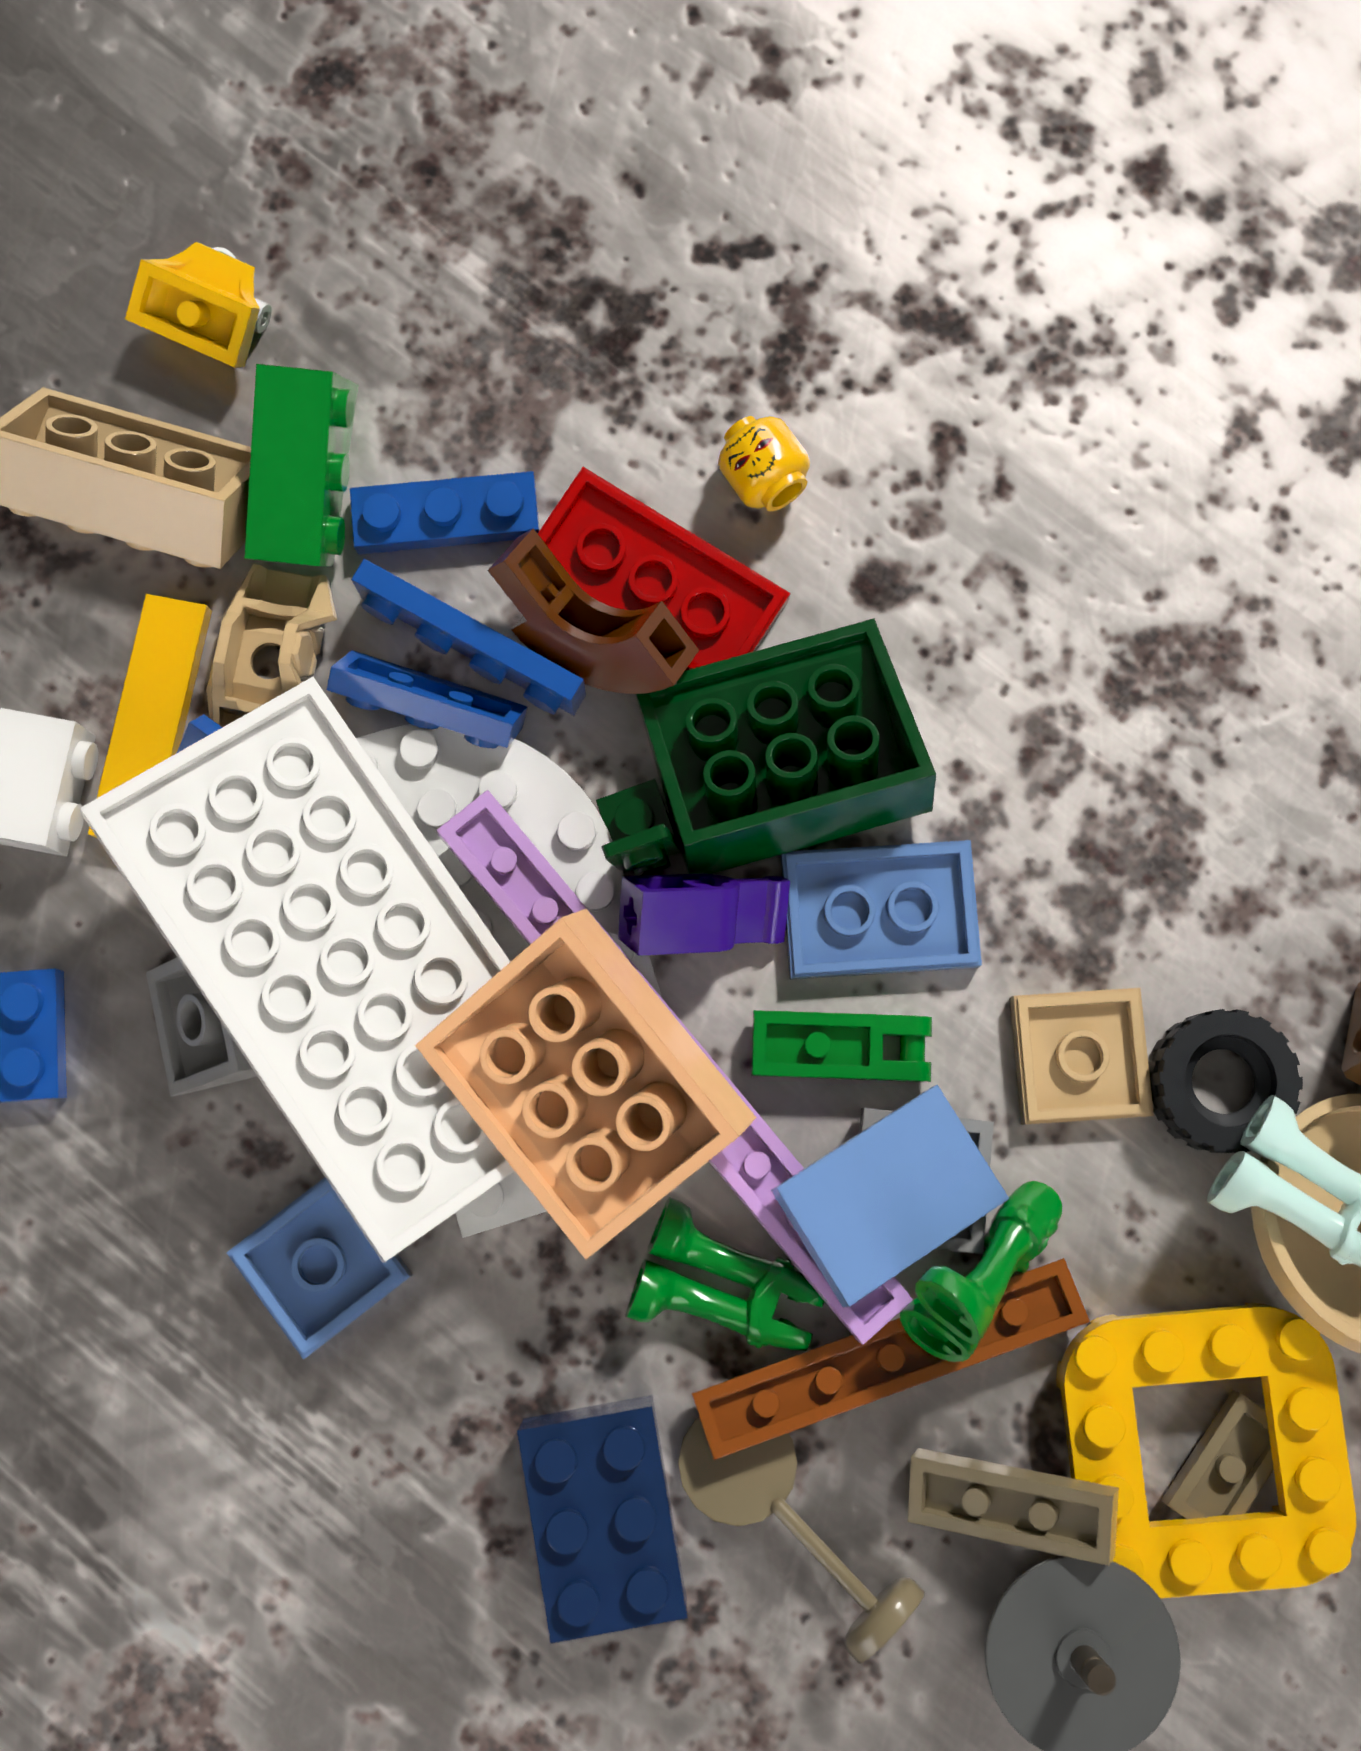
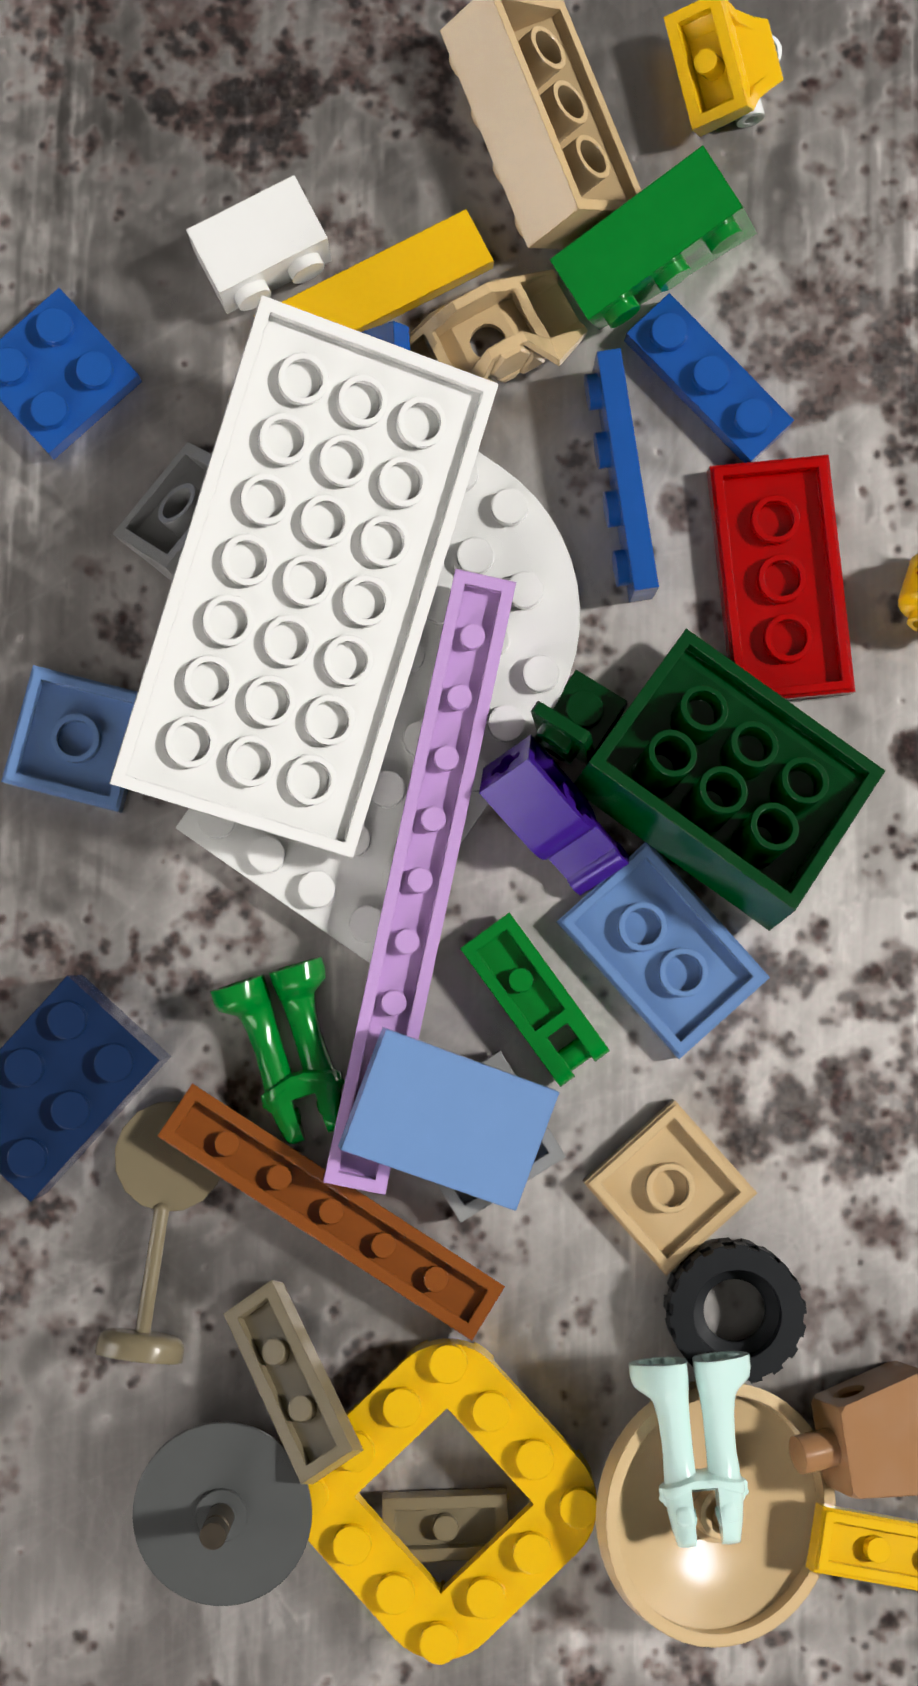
camera: 55 degrees right, 5 degrees up
blue plate [326,650,528,748] -> none
light nougat slope [415,909,757,1260] -> none
reddish brown arch [487,529,699,694] -> none
green piece [900,1181,1062,1362] -> none

